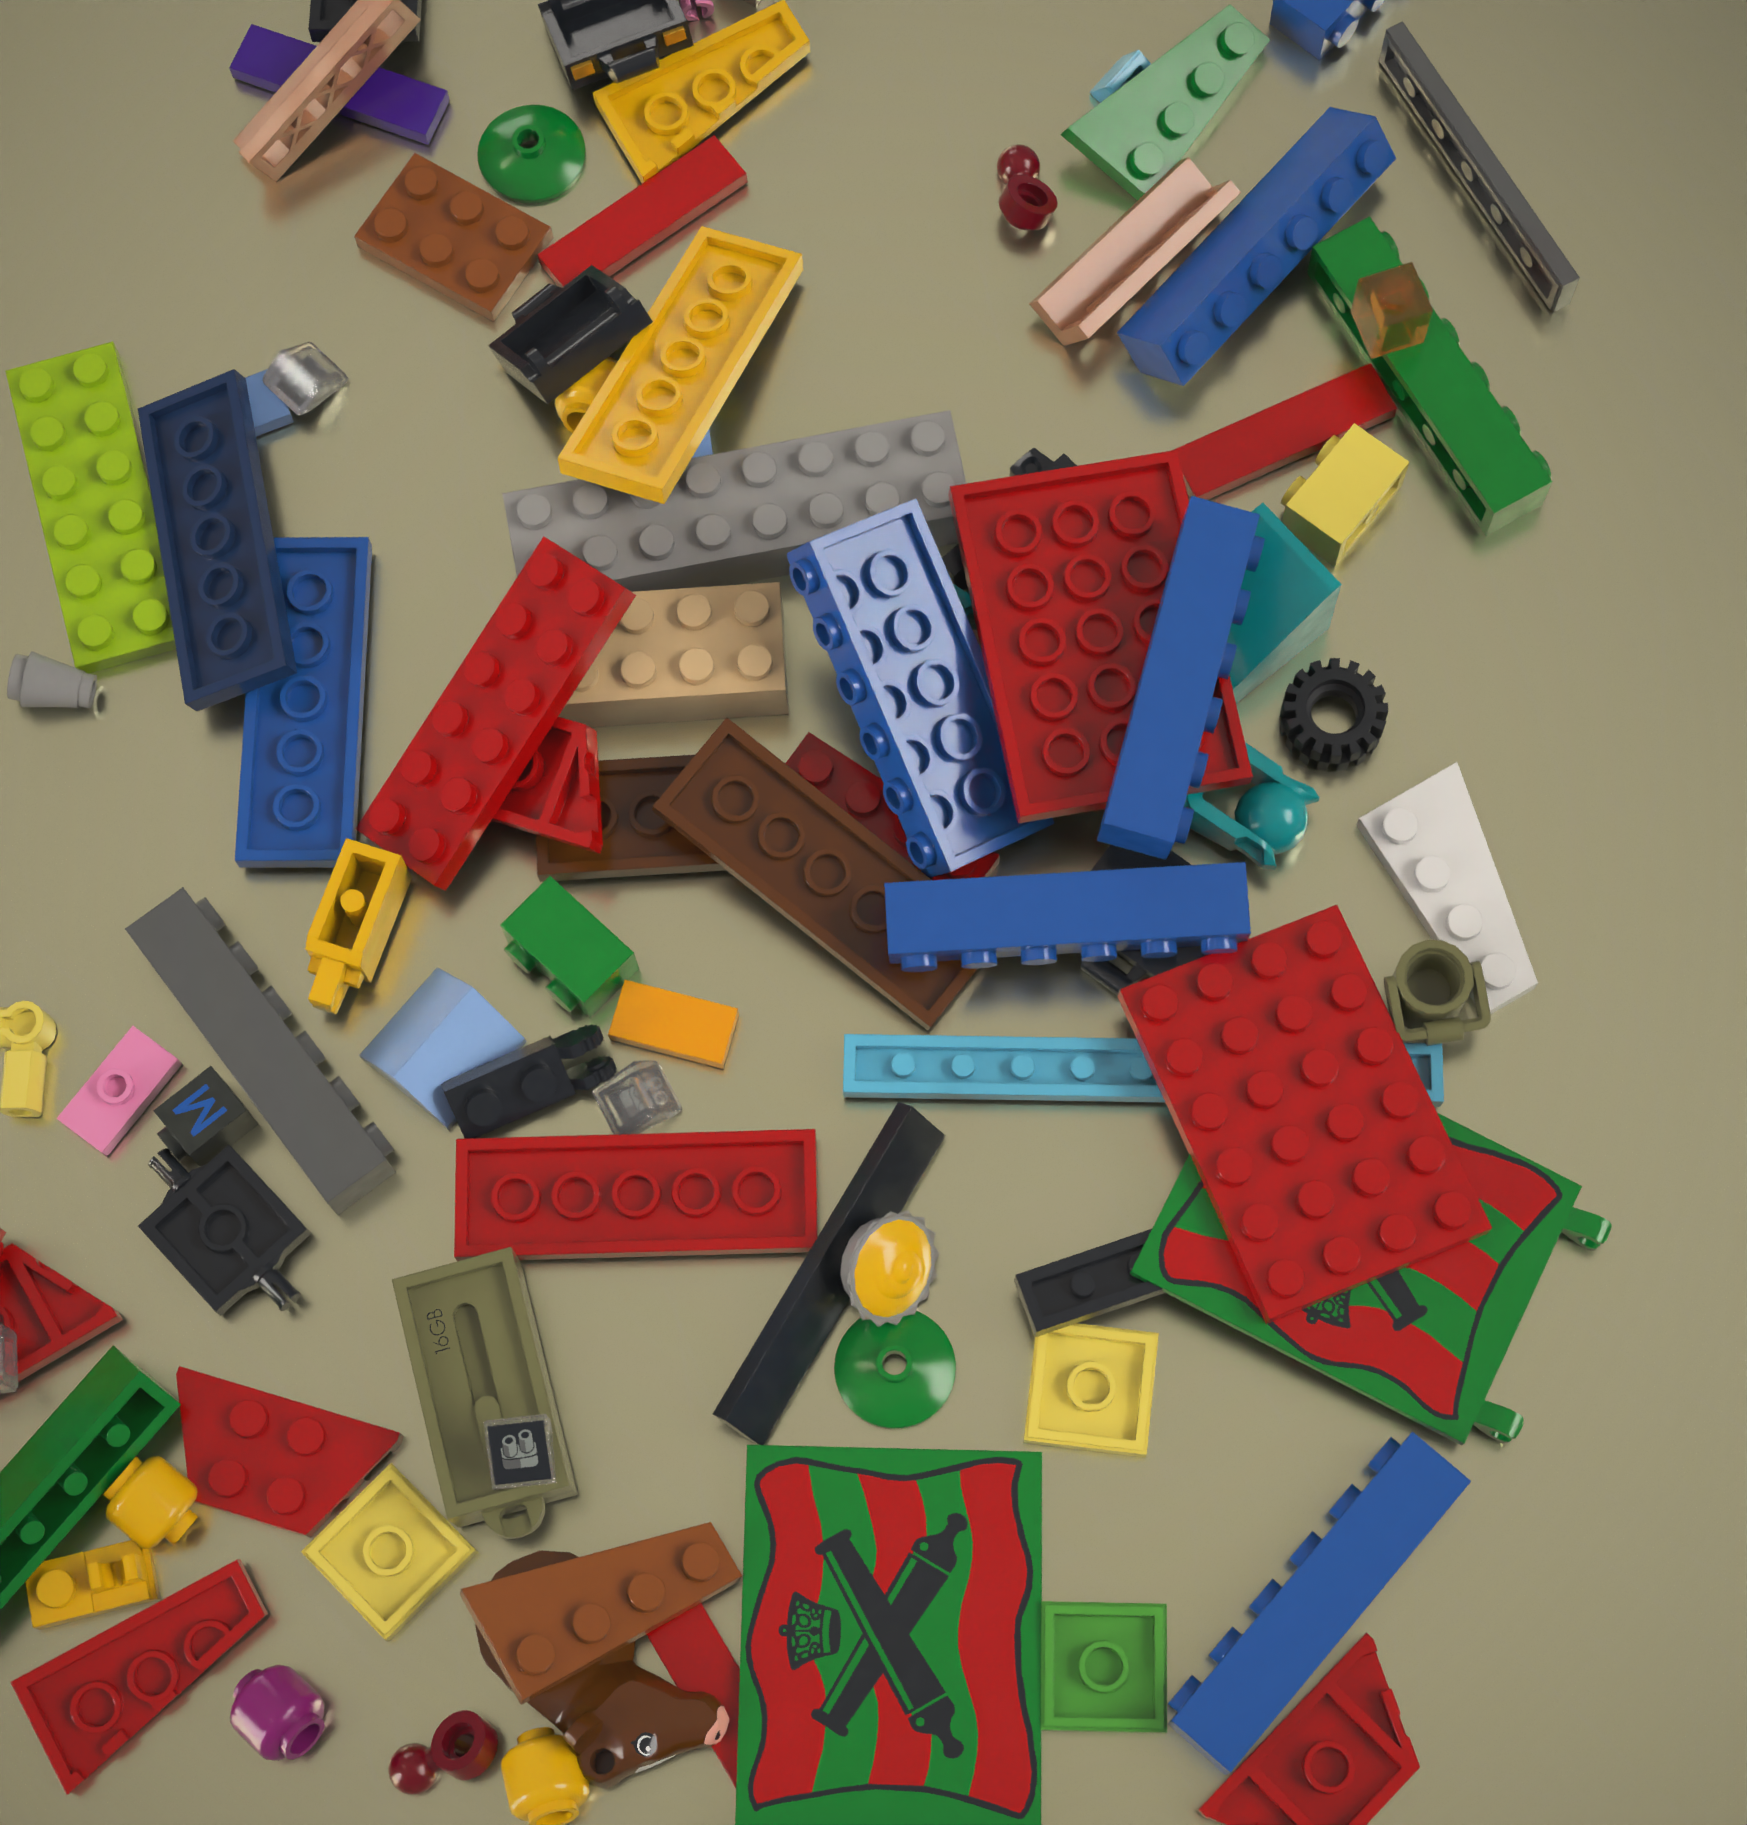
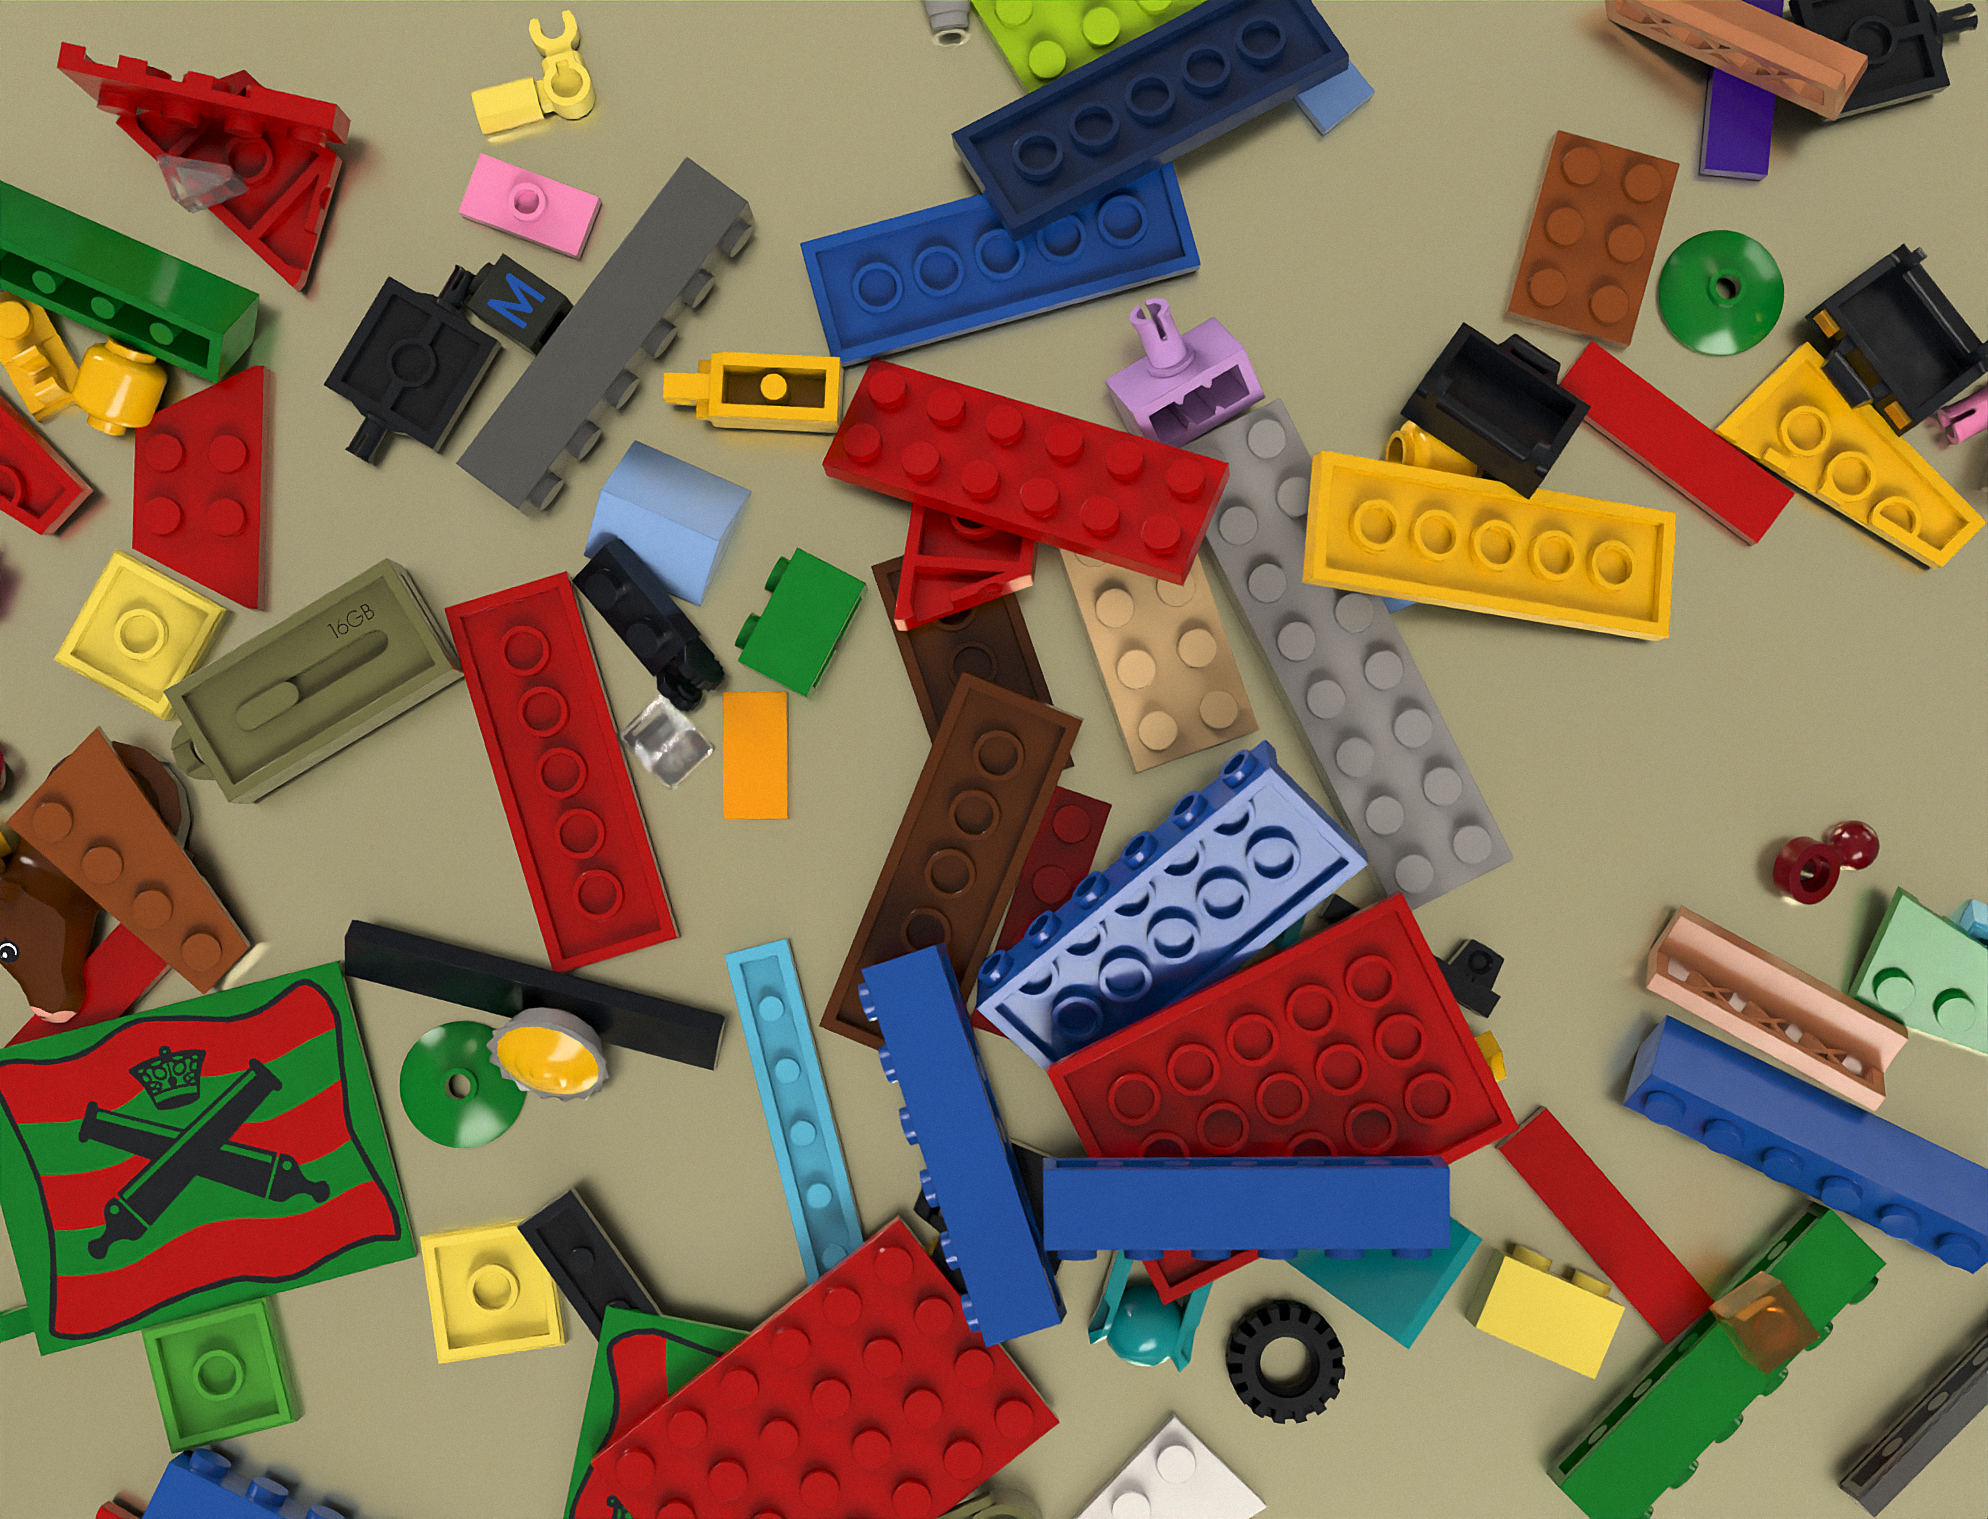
camera: 70 degrees right, 15 degrees up
clear slope [262,341,349,416] -> none
slope [484,1414,556,1490] -> none
none -> lavender brick [1104,298,1265,448]

